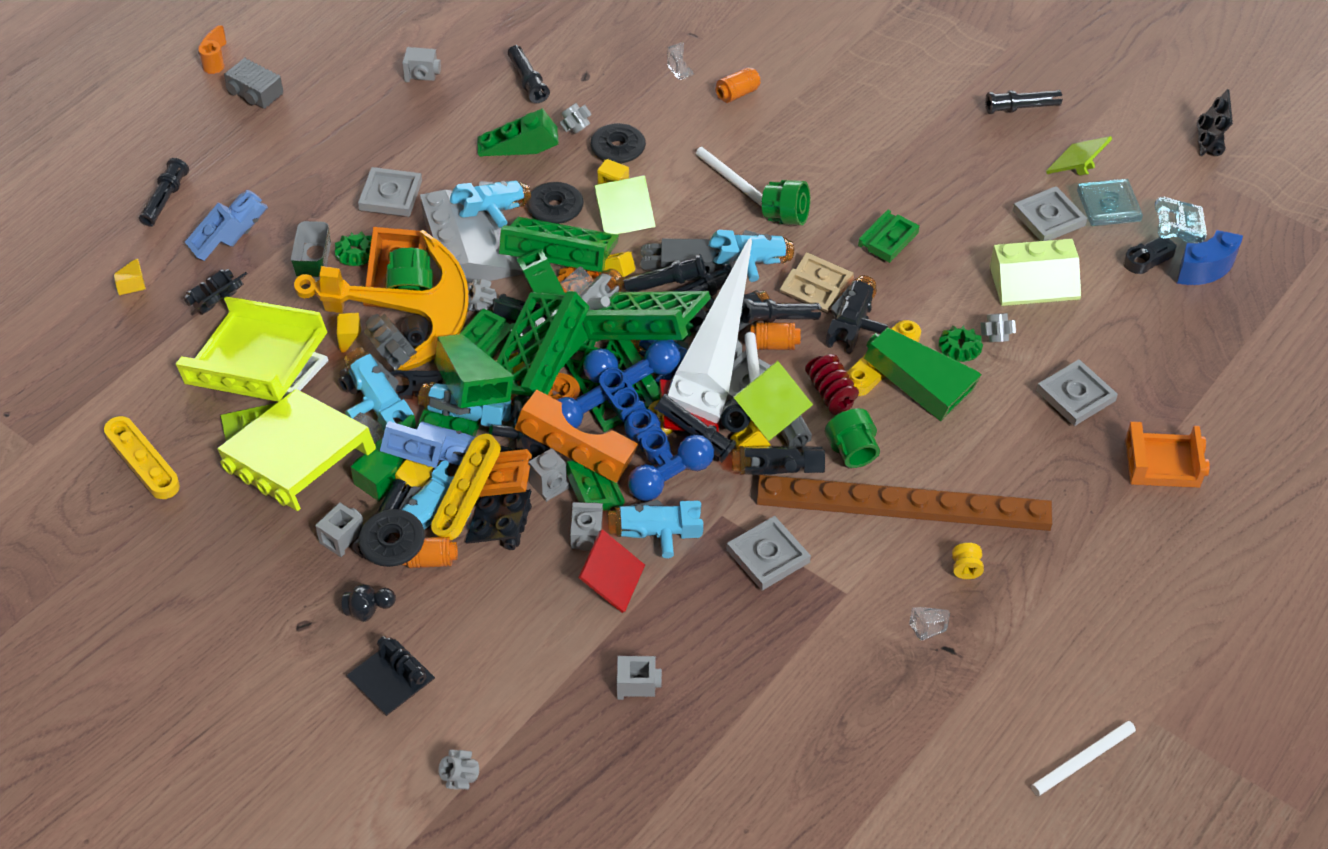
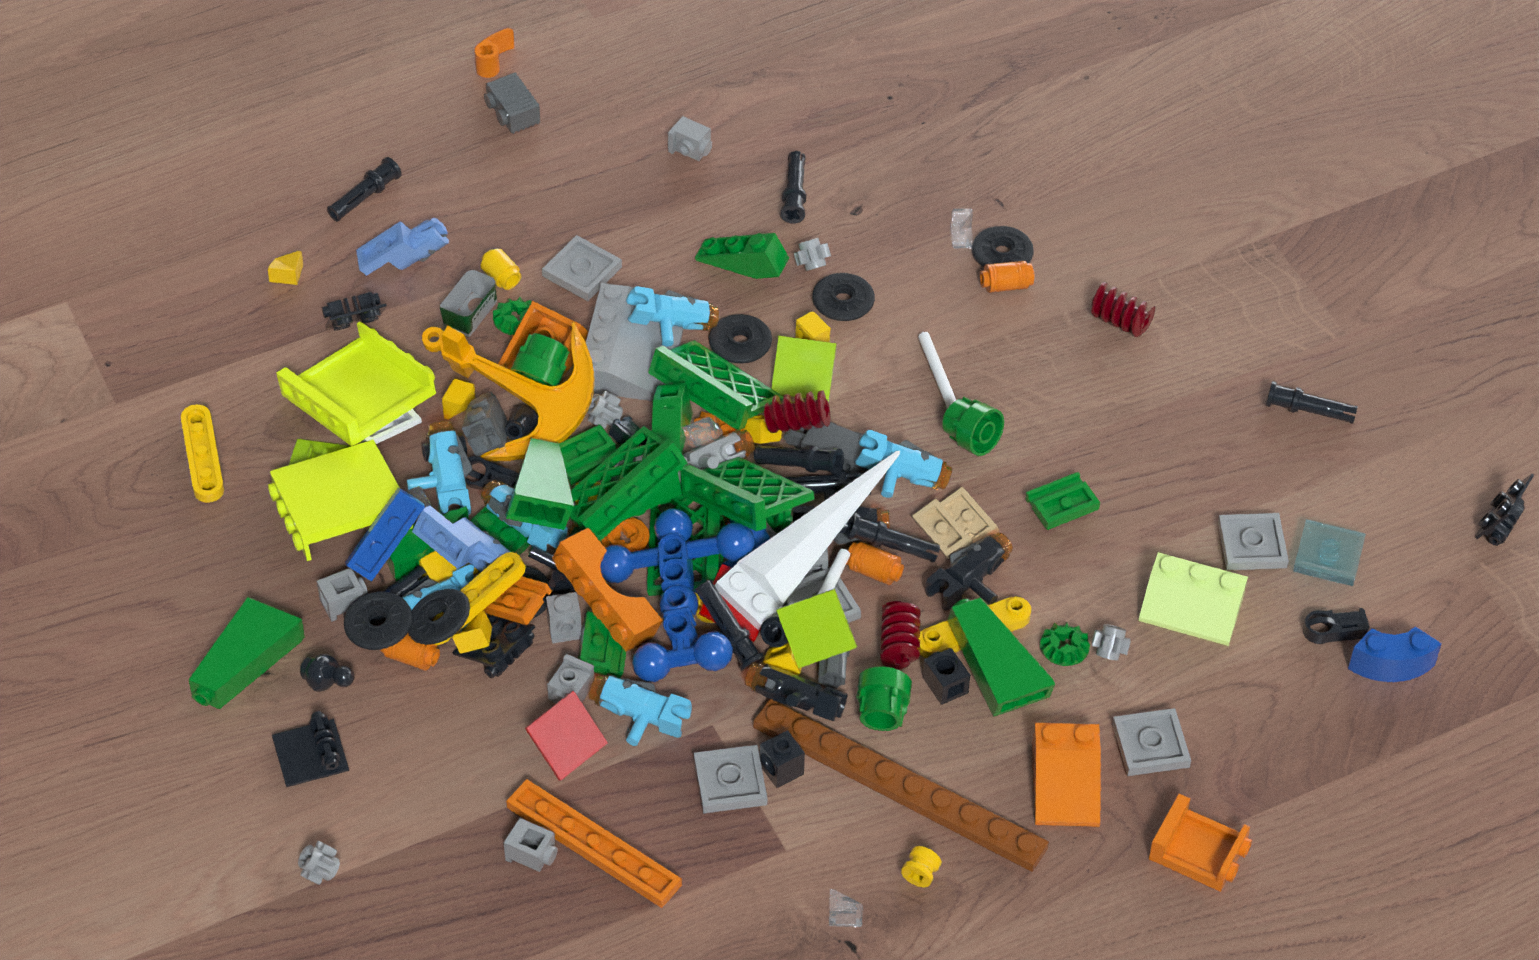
camera: 25 degrees right, 0 degrees up
lime piece [1046,136,1112,176] -> none
clear light blue plate [1155,197,1207,243] -> none
none -> green slope [188,597,305,709]
none -> blue plate [345,487,425,581]
none -> black wheel [408,589,470,645]
none -> yellow slope [453,611,492,653]
none -> yellow brick [480,249,521,290]
none -> orange plate [506,779,682,908]
none -> black brick [760,730,805,788]
none -> dark red piece [764,390,831,433]
none -> black brick [923,648,971,705]
none -> black wheel [972,226,1034,267]
none -> orange slope [1032,723,1101,827]
none -> dark red piece [1091,282,1155,337]

